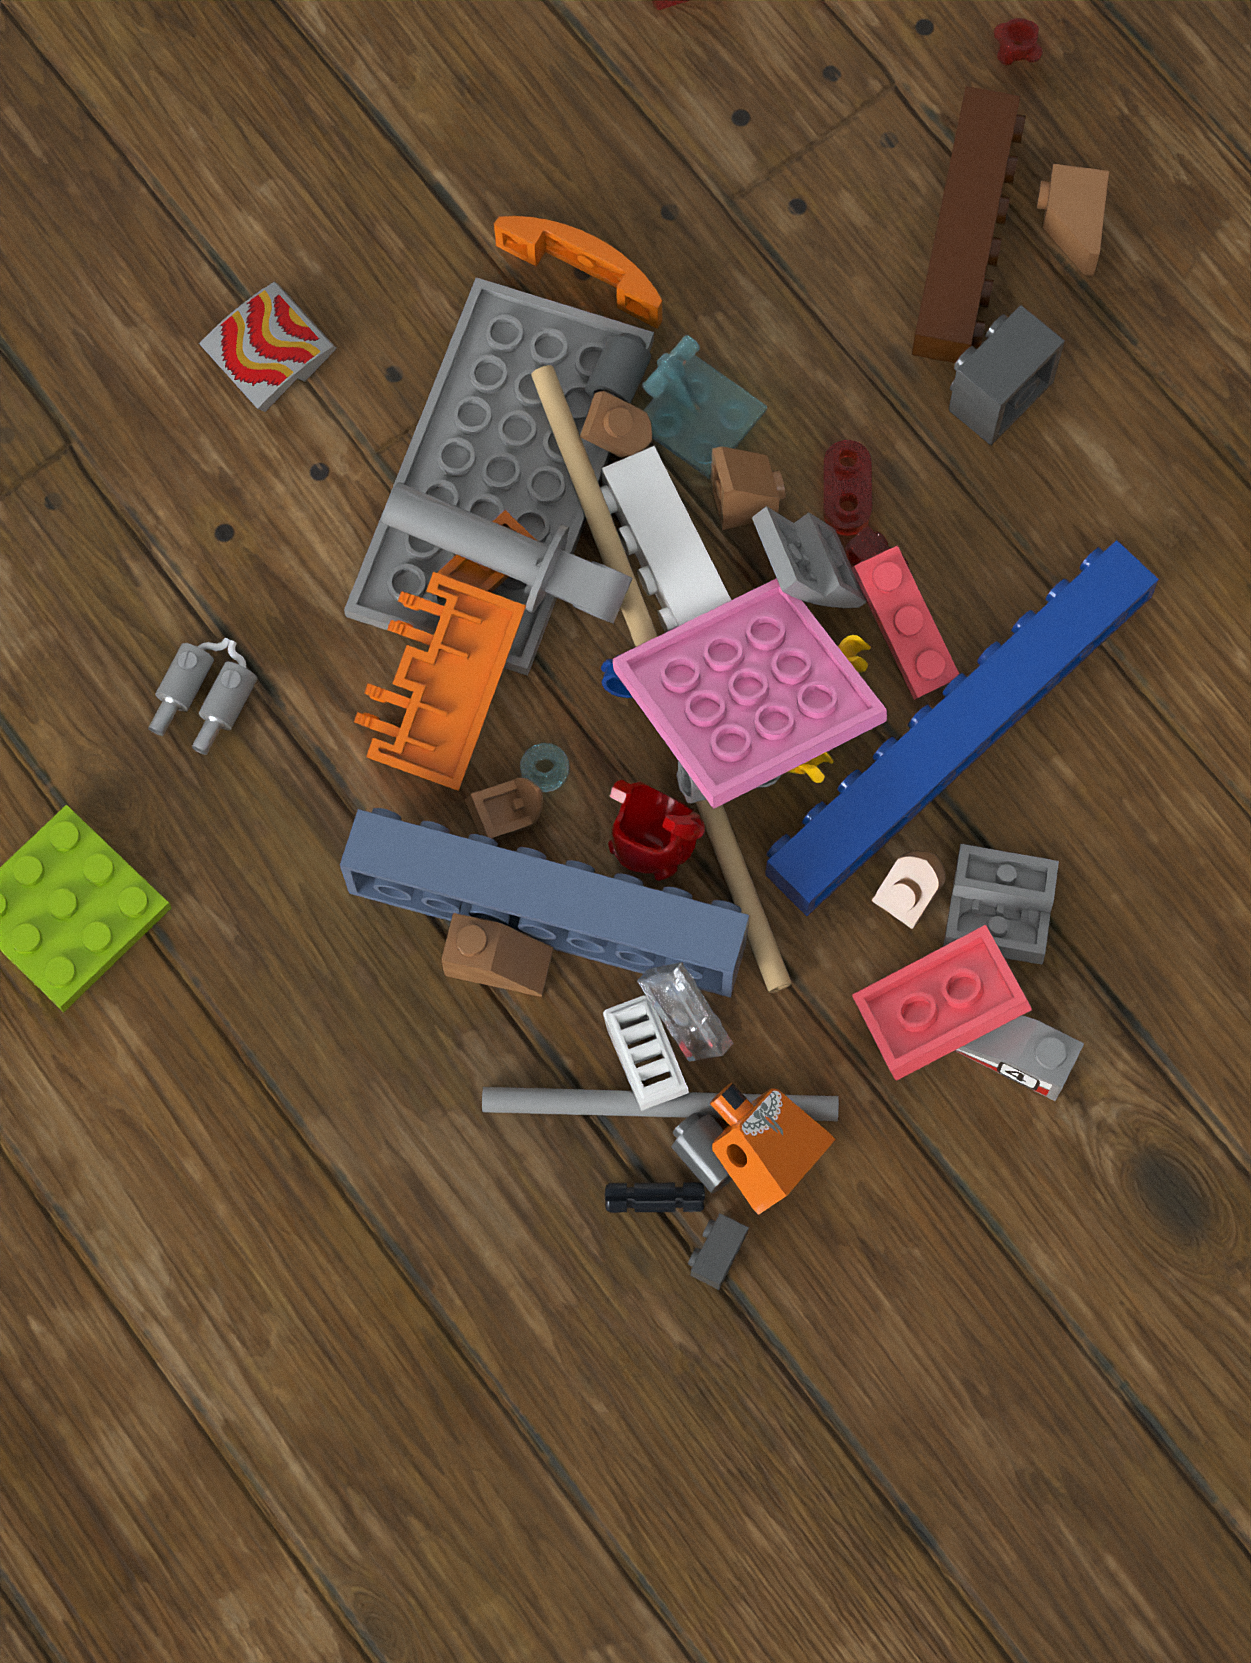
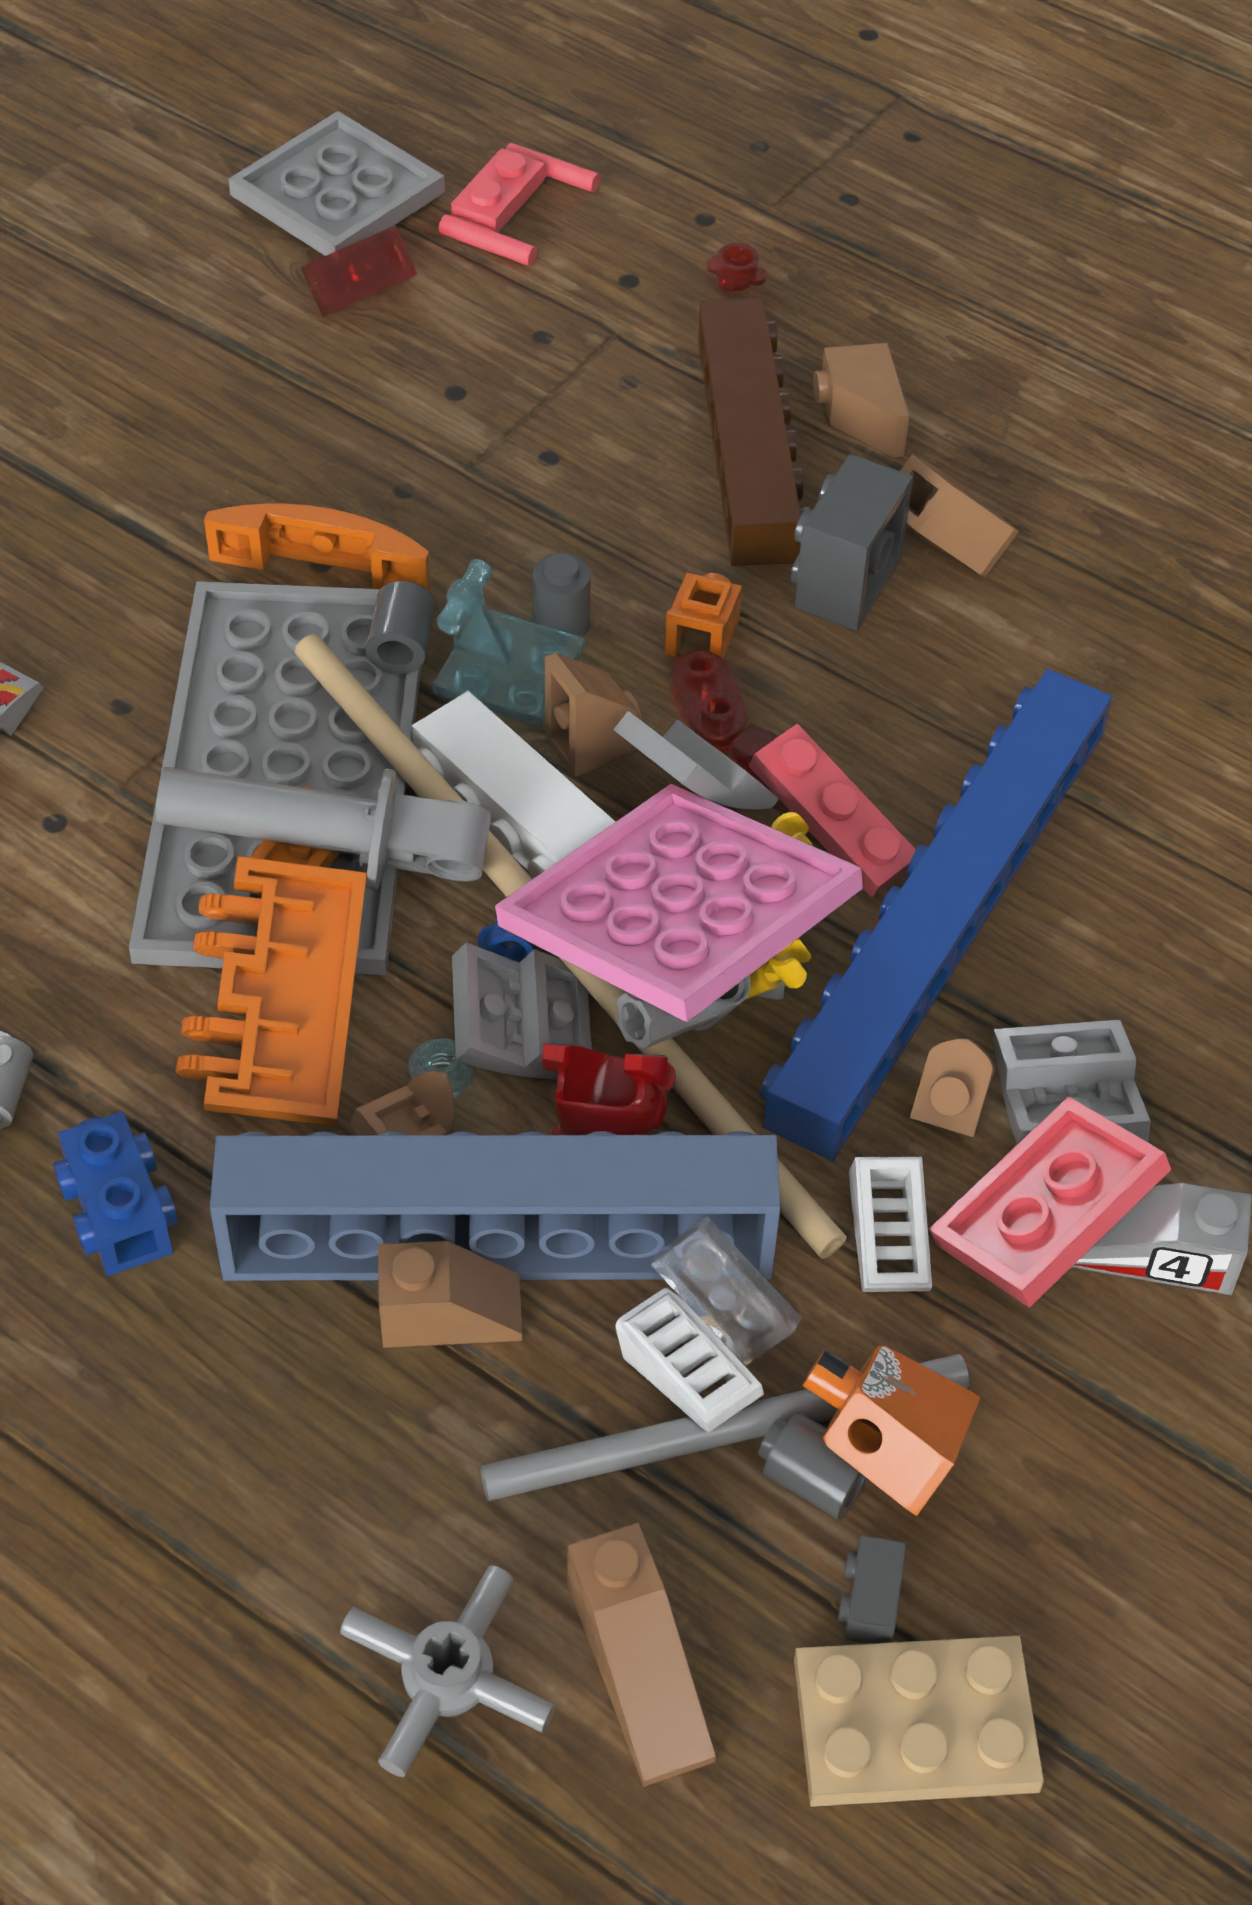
camera: 20 degrees left, 20 degrees down
medium nougat plate [580,391,652,458] -> none
black axle [605,1182,705,1213] -> none
none -> blue brick [53,1111,178,1277]
none -> light grey bar [340,1565,556,1777]
none -> light grey slope [452,942,592,1080]
none -> dark grey brick [532,553,591,644]
none -> medium nougat slope [567,1522,716,1787]
none -> orange window [665,572,742,668]
none -> tan plate [794,1635,1044,1807]
none -> white slope [849,1157,932,1292]
none -> medium nougat slope [900,454,1019,577]

